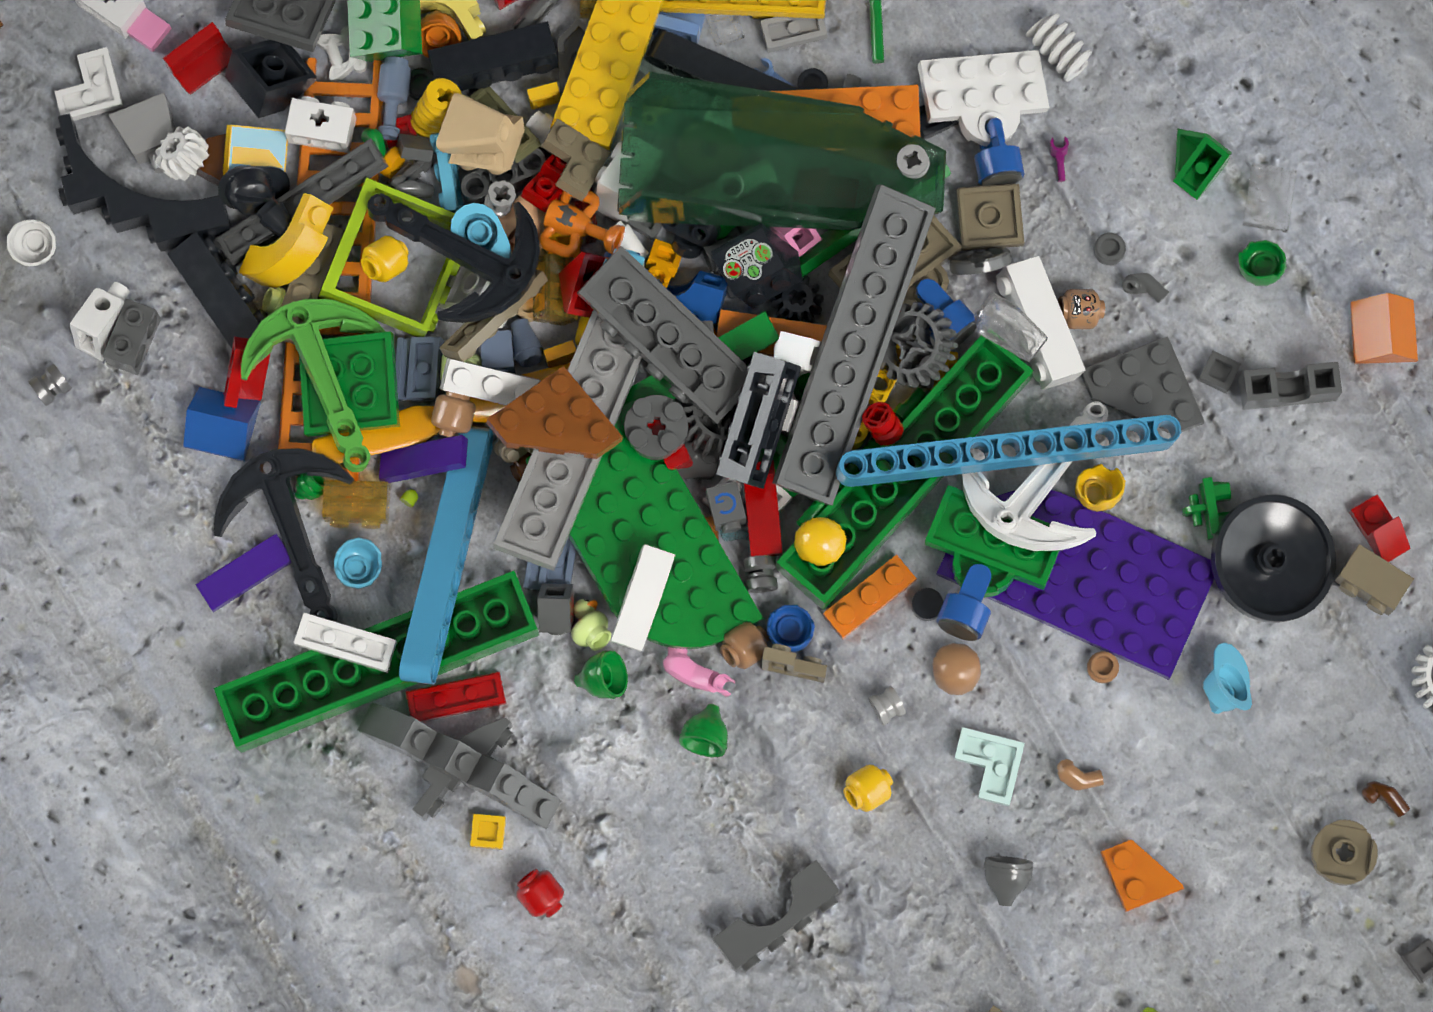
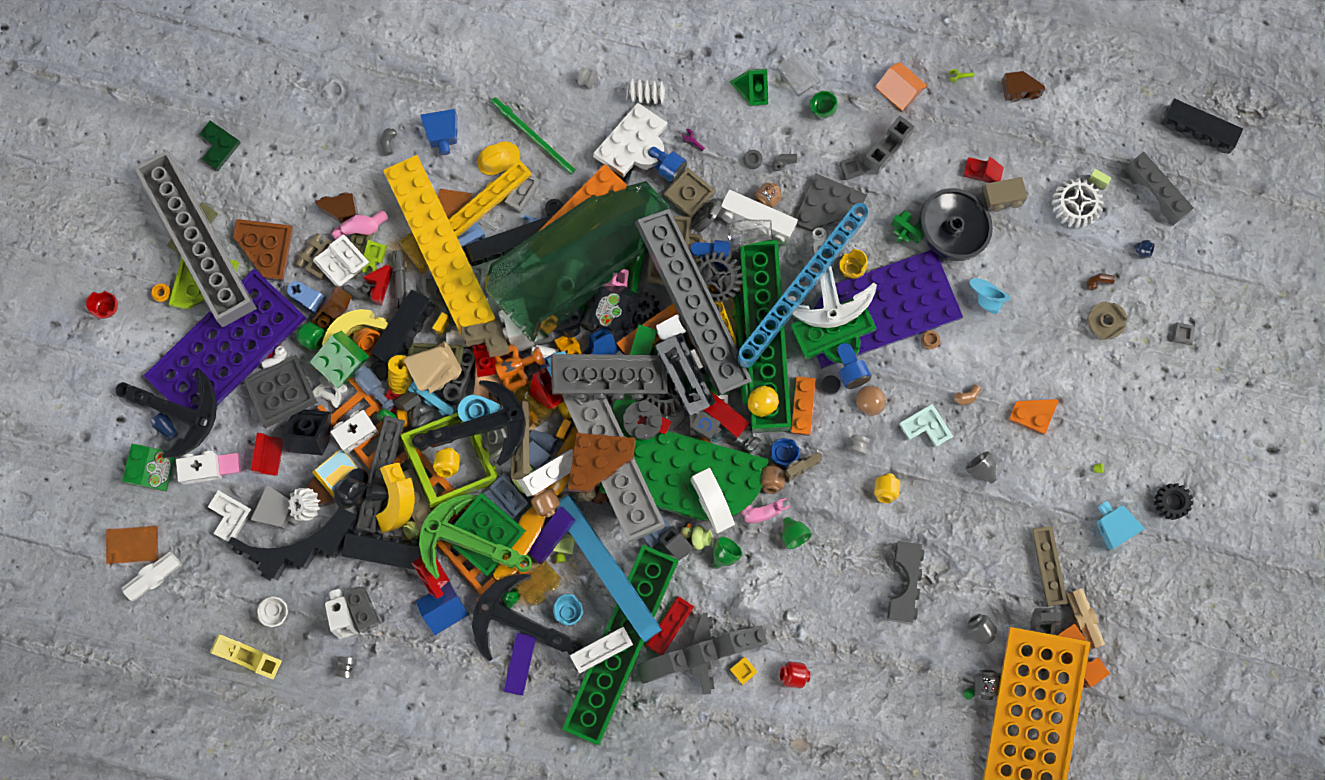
camera: 45 degrees left, 0 degrees up
light grey bush [484,180,516,217] -> none
red wheel [862,402,903,446] -> none
light grey wheel [897,144,930,179] -> none
none -> yellowish green tile [553,534,575,555]

